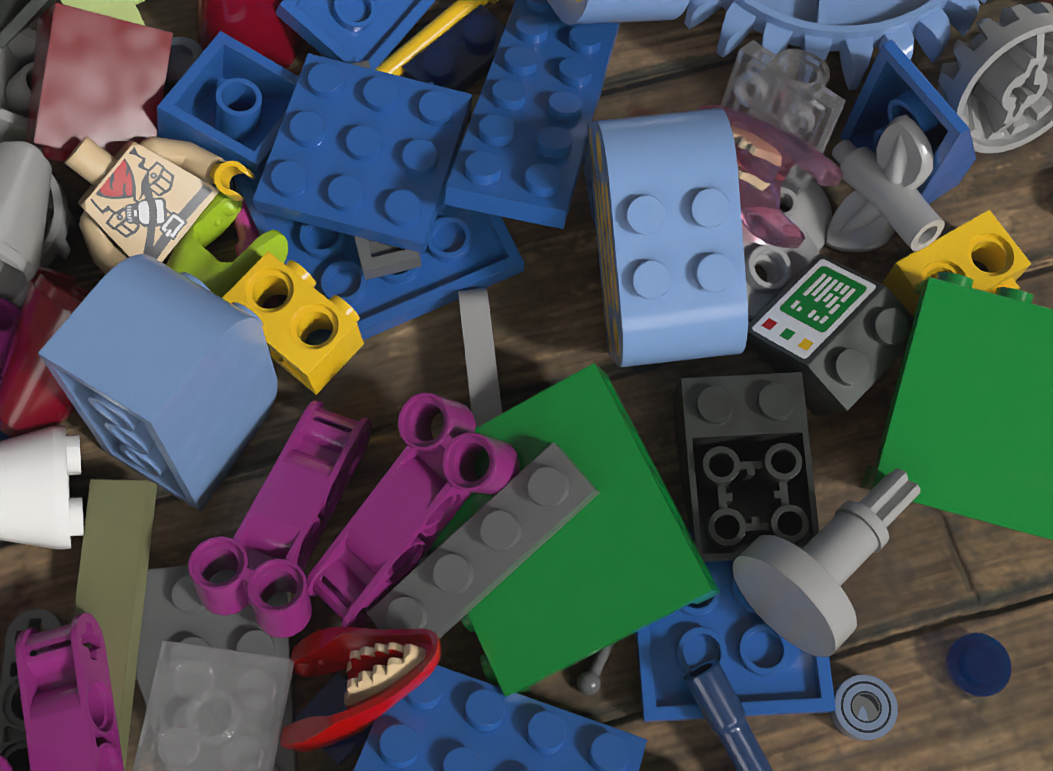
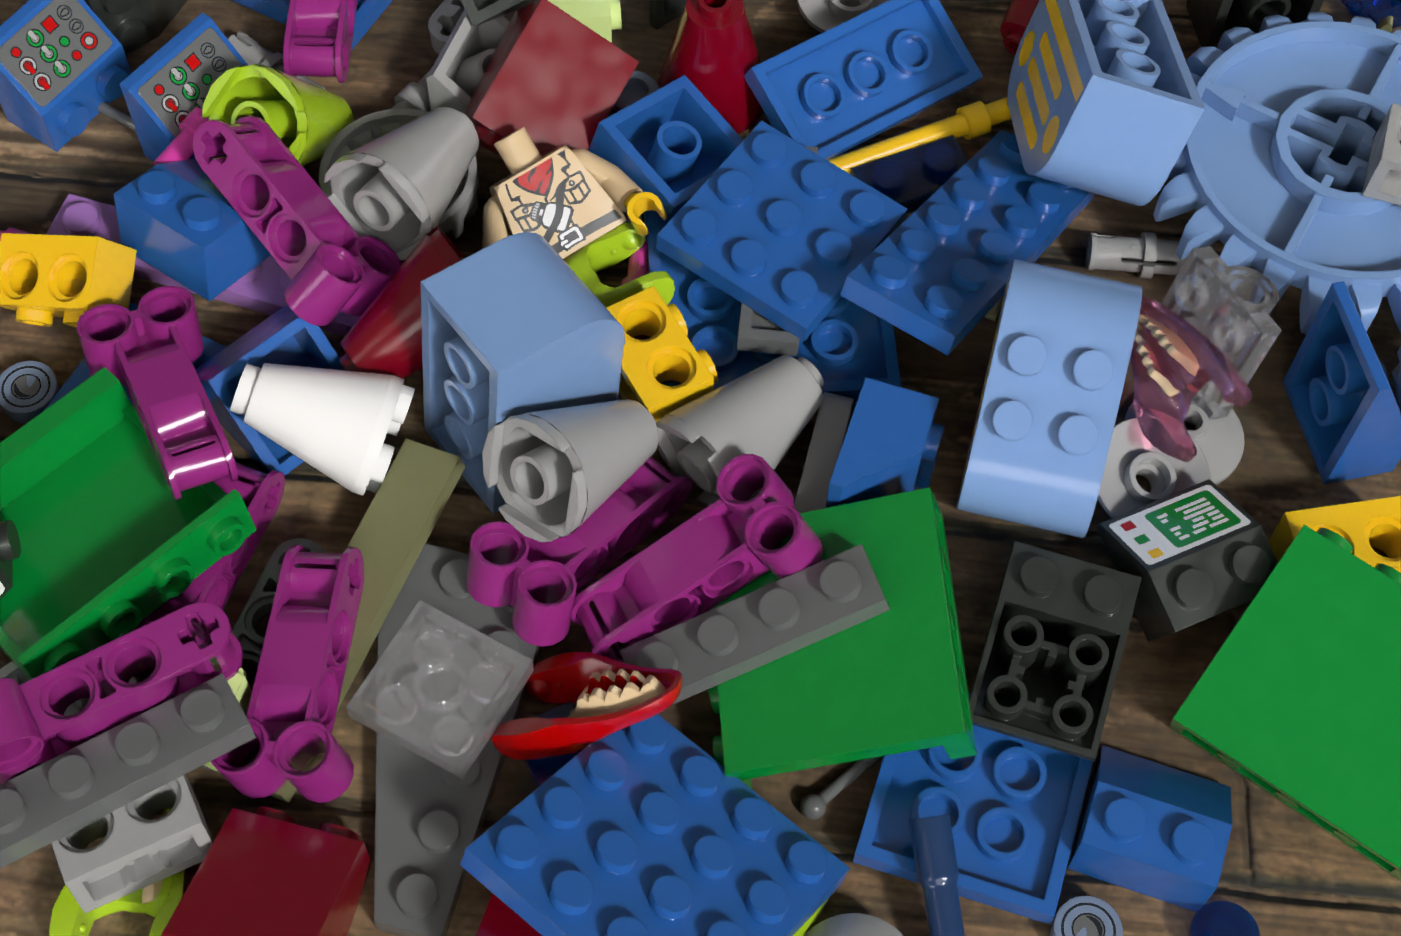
camera: 20 degrees right, 10 degrees down
light grey piece [732,468,920,657] -> none
light grey plant [825,115,945,253] -> none
none -> light grey cone [482,399,659,542]
none -> light grey cone [656,355,824,508]
none -> blue slope [826,377,945,508]
none -> blue slope [1067,745,1232,913]
none -> light grey pin [1085,232,1209,279]

